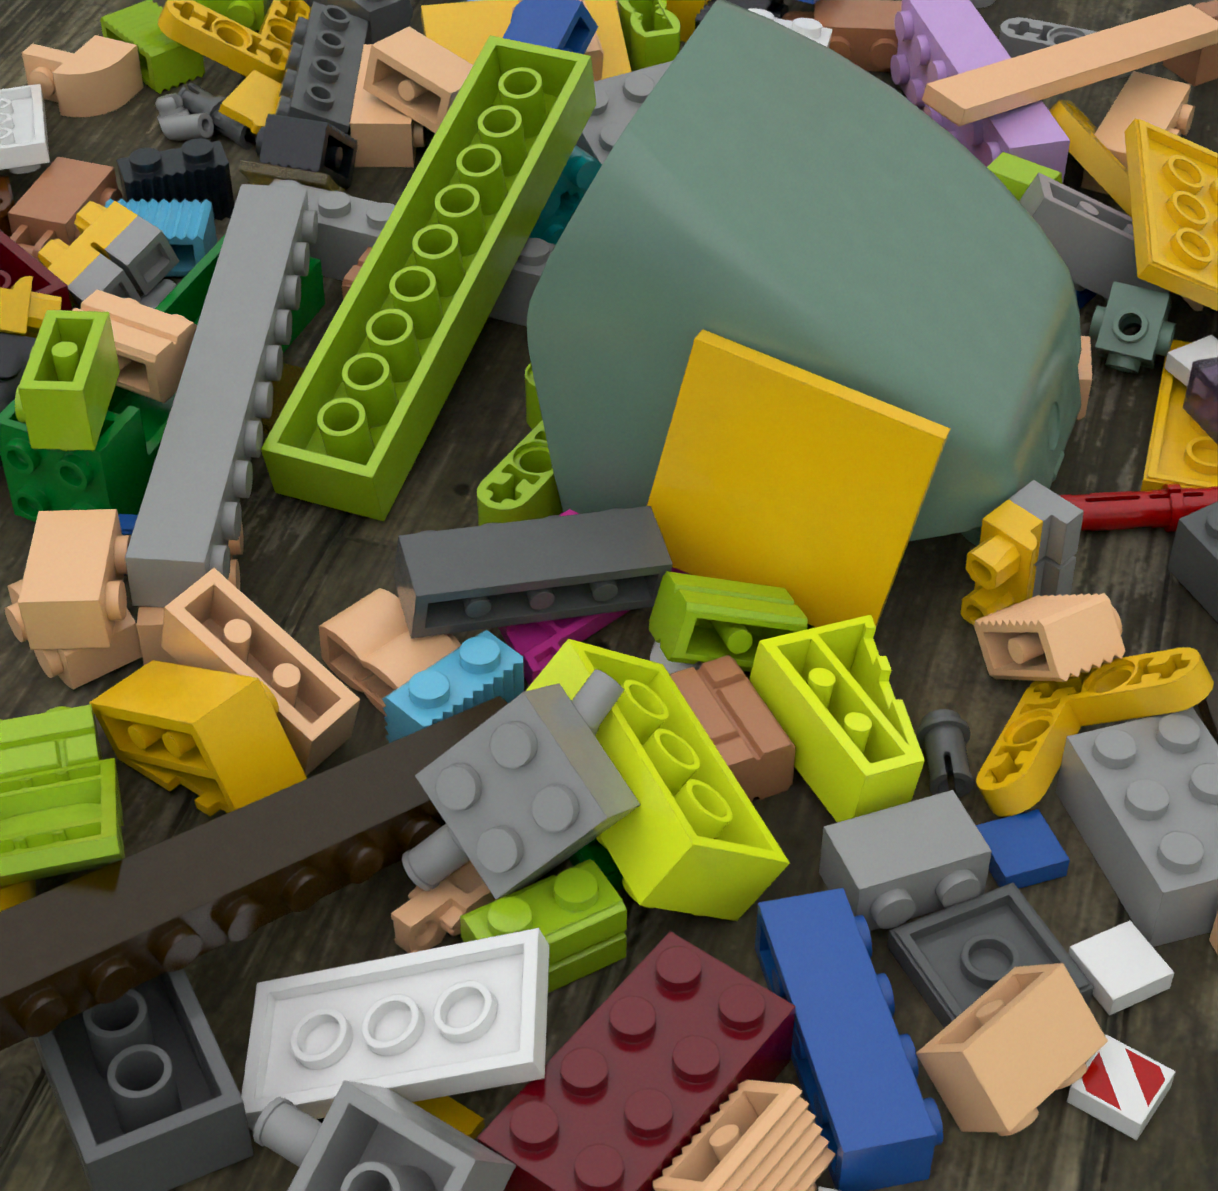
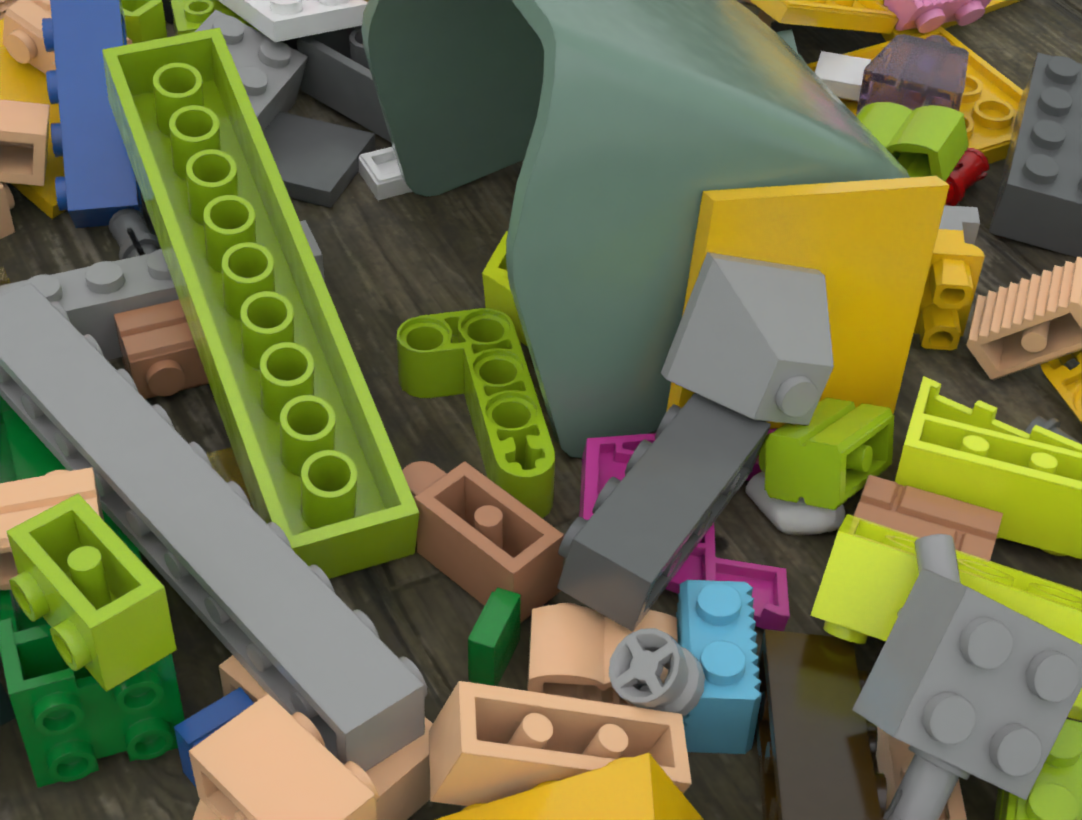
camera: 45 degrees left, 0 degrees up
none -> nougat brick [402,461,564,623]
none -> green tile [468,587,521,686]
none -> light grey wheel [609,628,705,717]
none -> light grey slope [661,252,834,425]
none -> lime brick [856,102,969,181]

